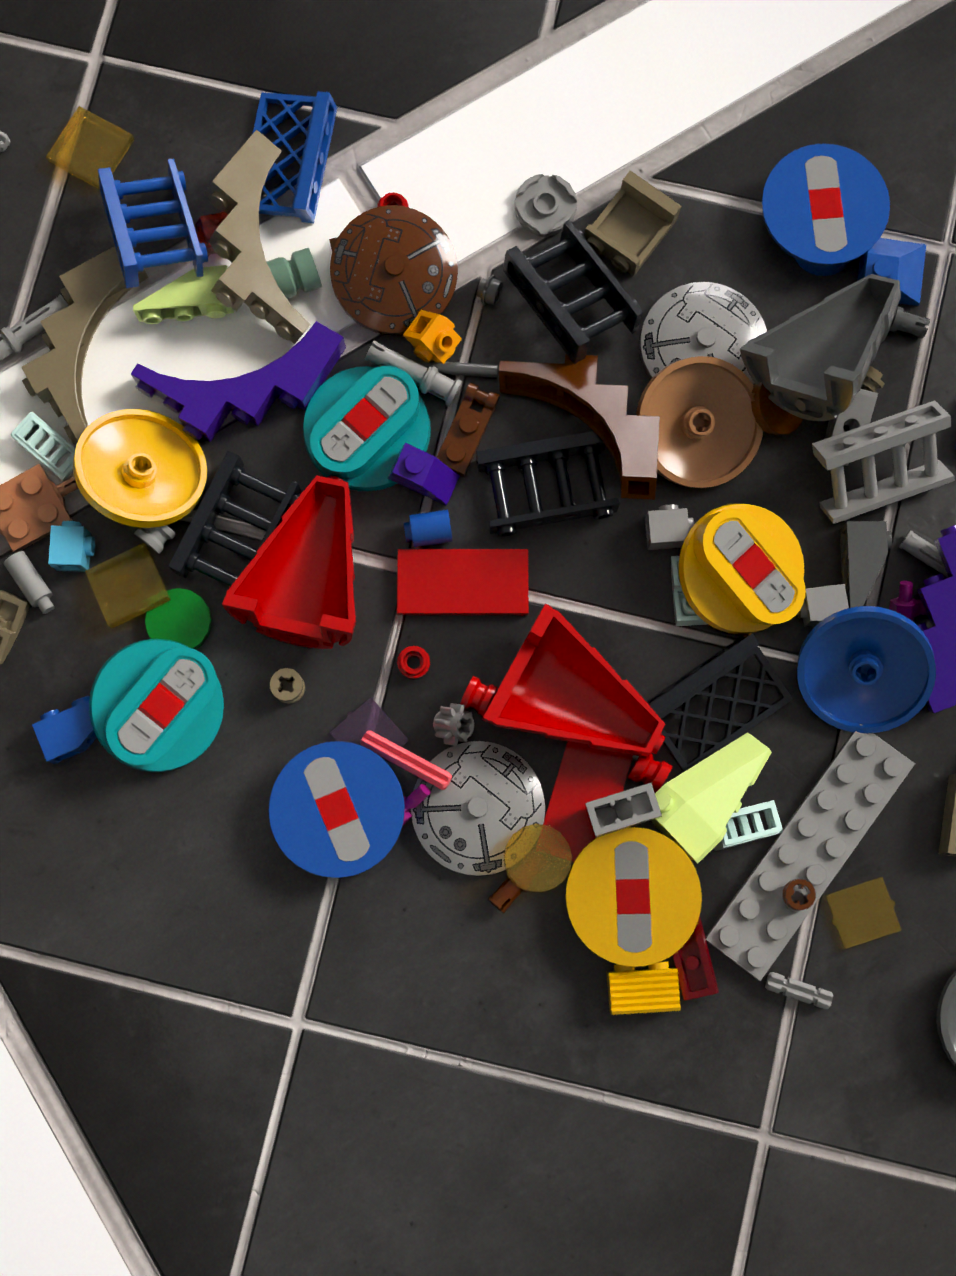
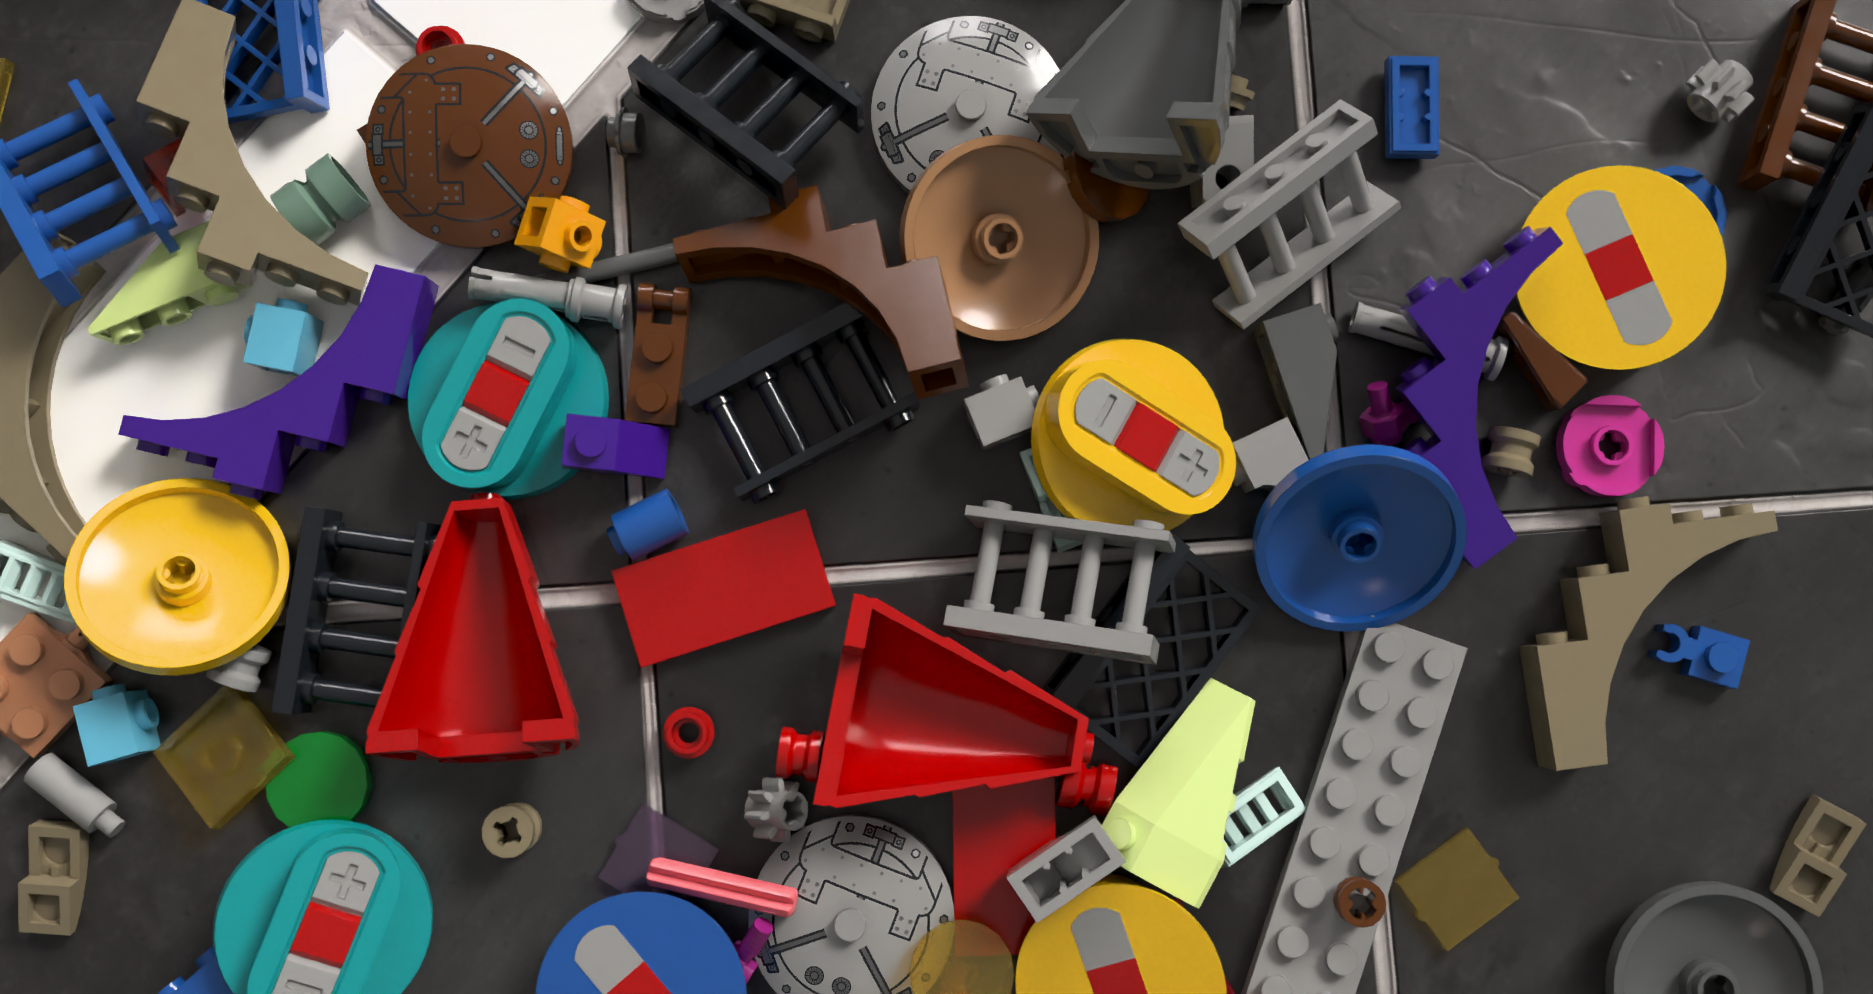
camera: 20 degrees left, 5 degrees up
none -> medium azure brick [243,298,324,377]
none -> light grey fence [943,500,1176,665]

